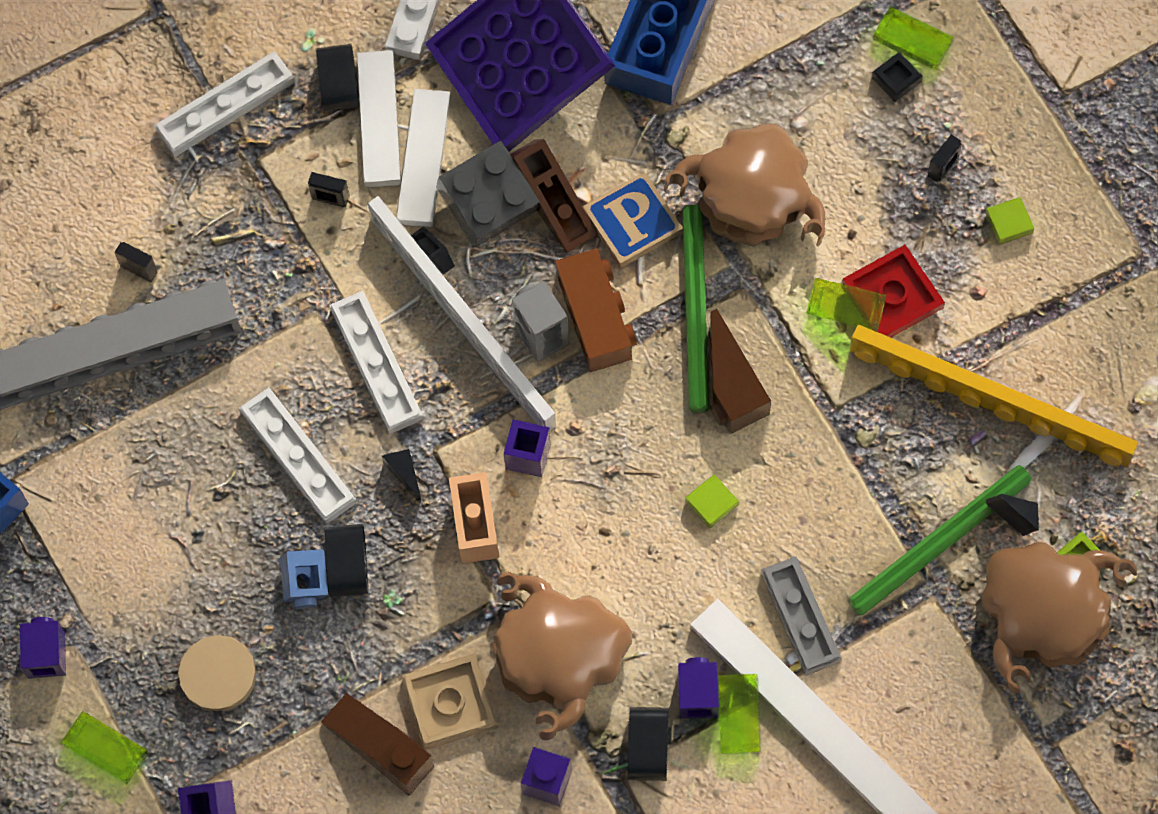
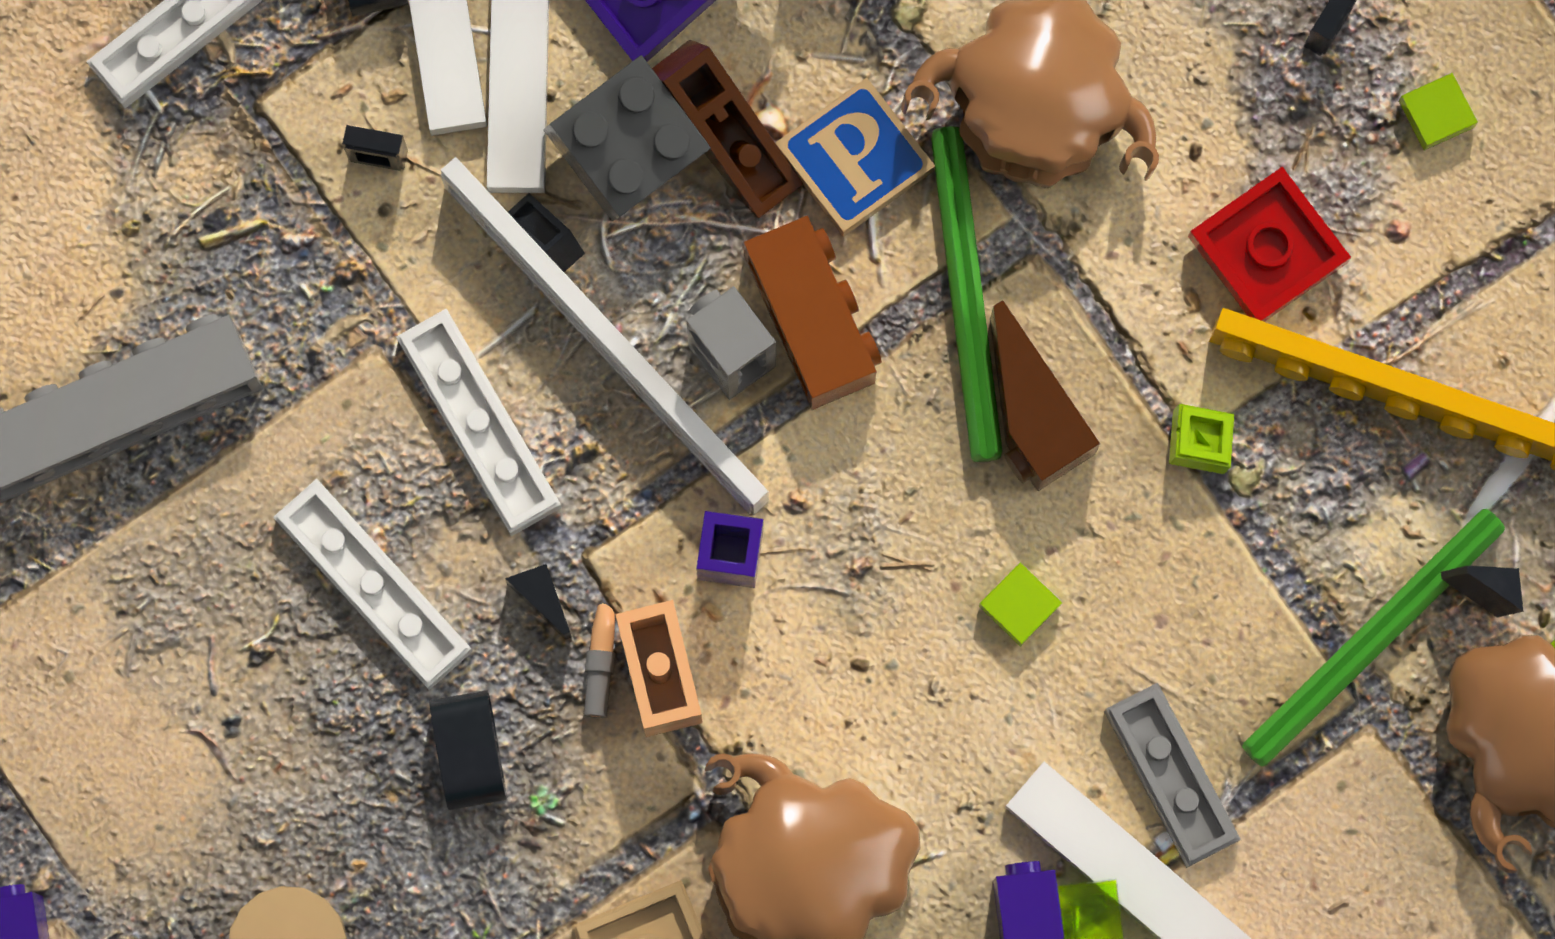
camera: 10 degrees left, 10 degrees up
black tile [114,242,158,282] -> none
medium blue brick [278,550,328,609] -> none
clear neon green tile [806,278,887,331] -> none
none -> light grey piece [584,604,616,718]
none -> lime tile [1169,404,1234,474]

